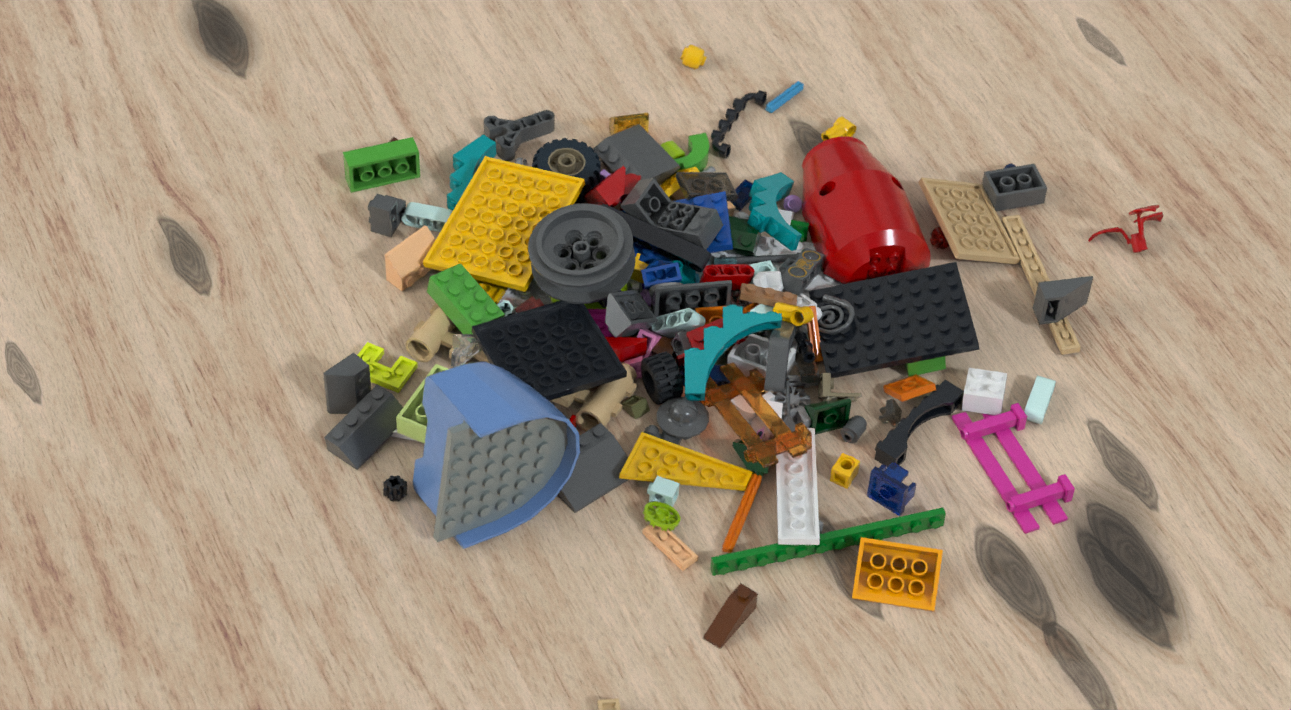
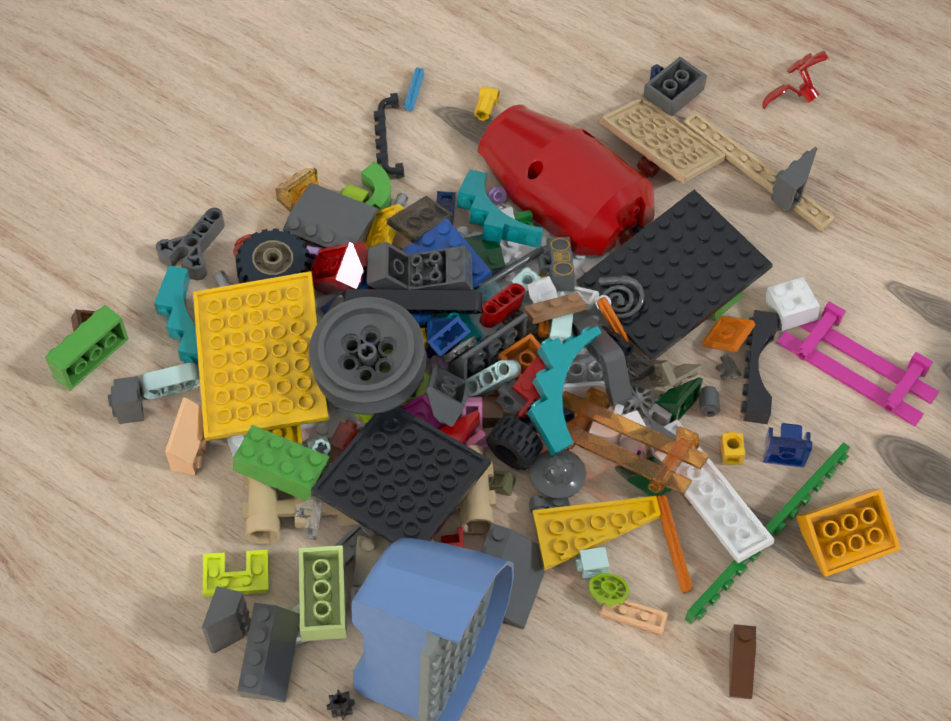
camera: 30 degrees left, 10 degrees up
yellow head [680,44,707,70] -> none
yellow piece [773,302,814,326] -> none
light aqua beam [1024,375,1056,424] -> none

